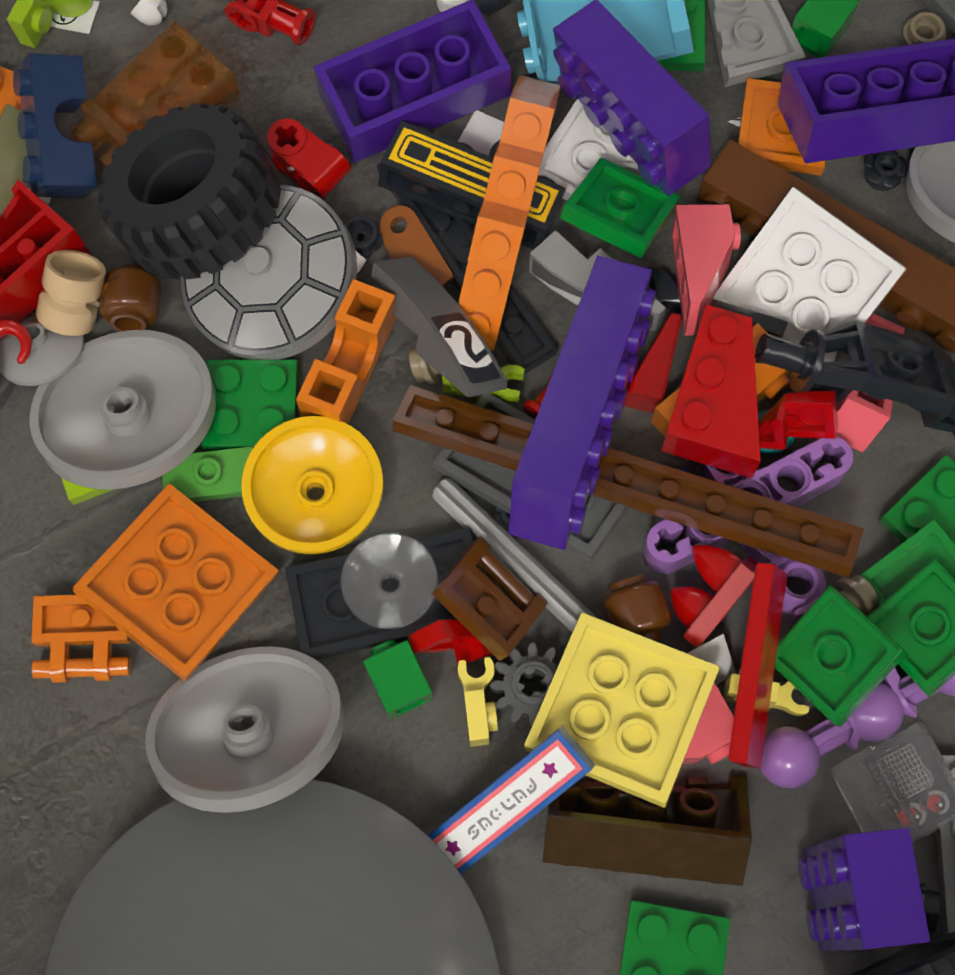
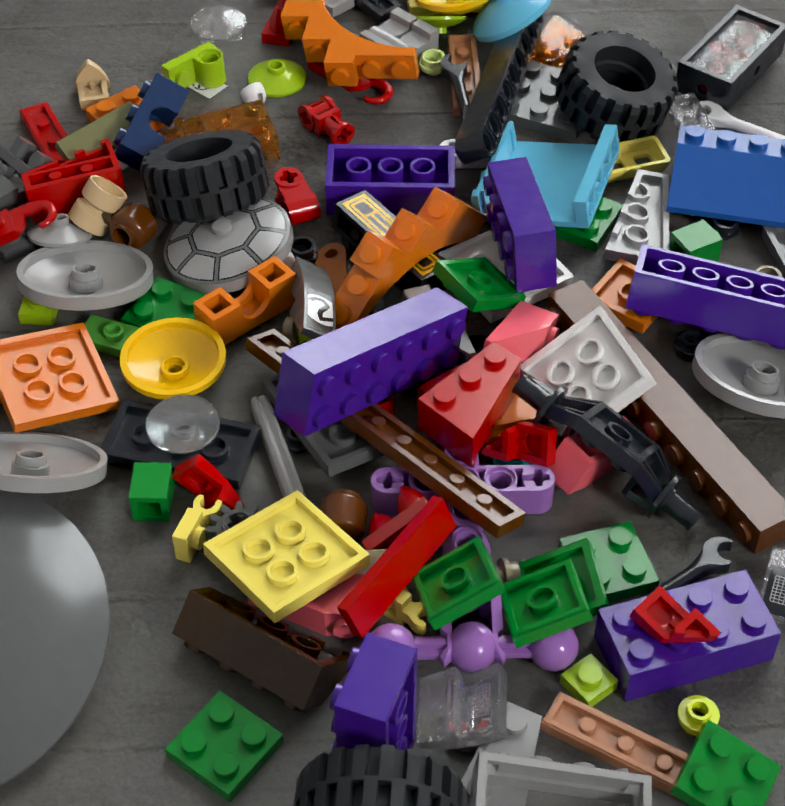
camera: 25 degrees right, 25 degrees down
tile [427,725,595,874] -> none
reddish brown plate [431,535,548,661] -> none

